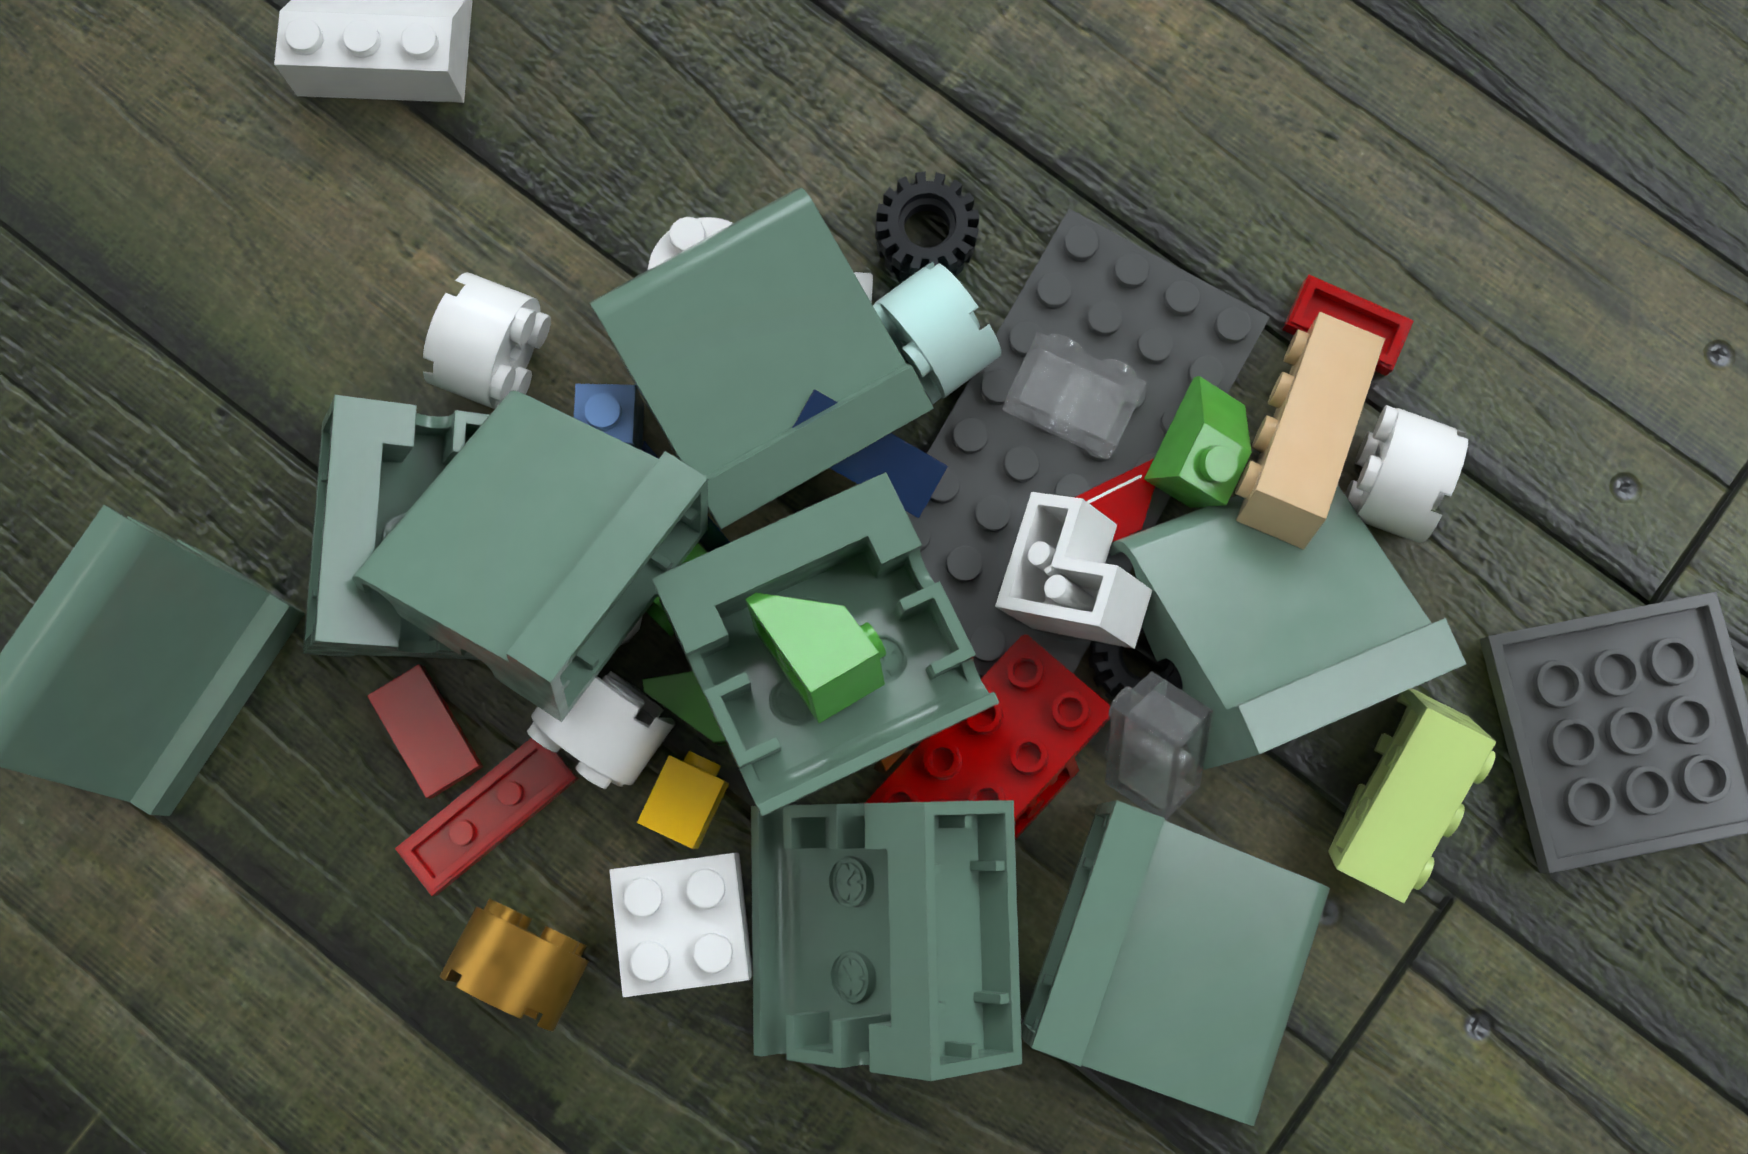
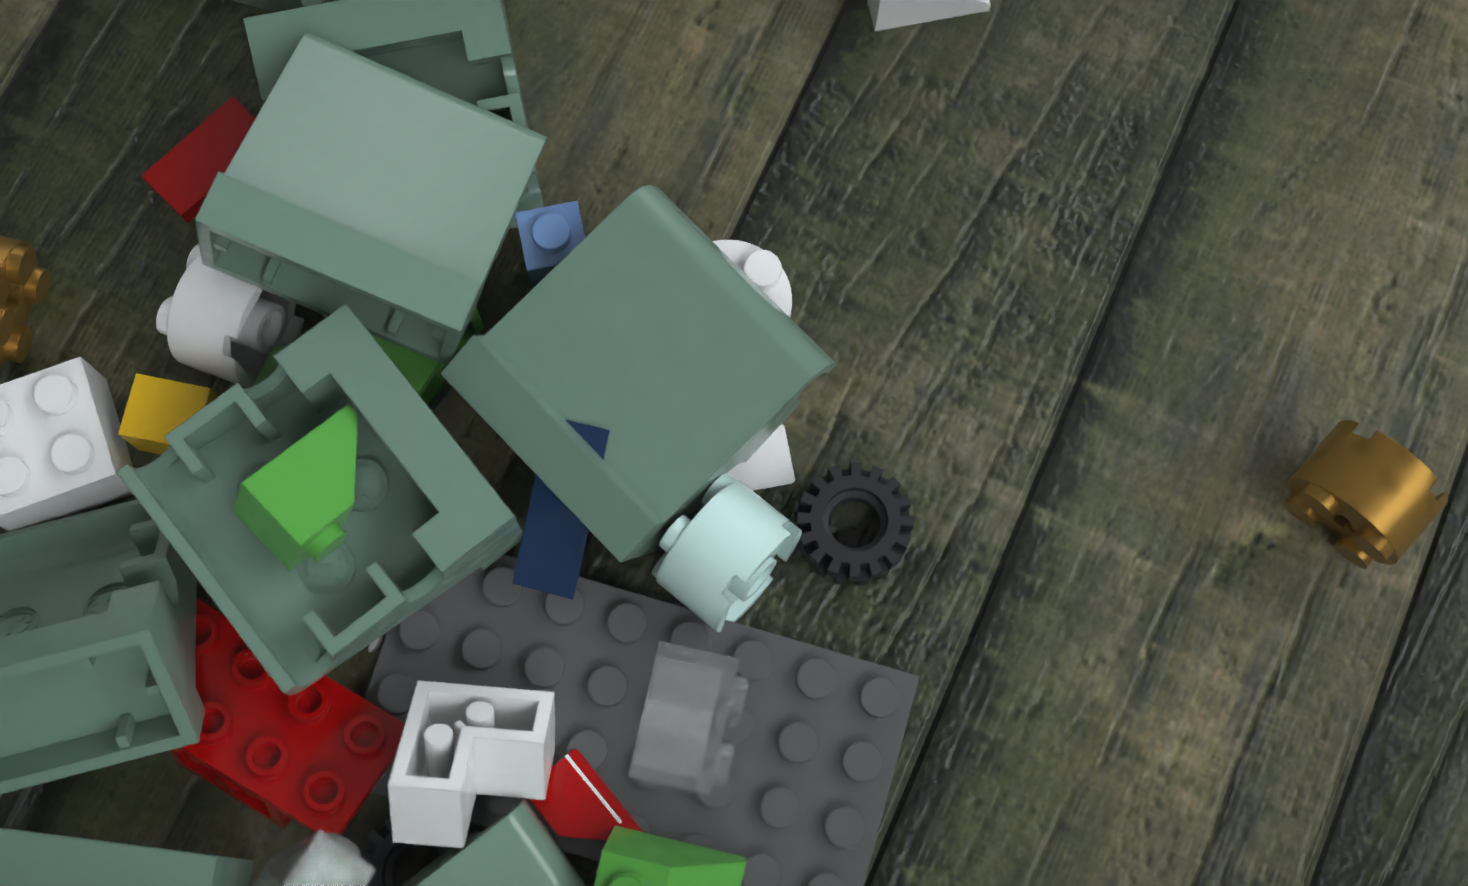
camera: 80 degrees right, 5 degrees down
red tile [395,738,579,896] -> none
white brick [423,272,551,409] -> none

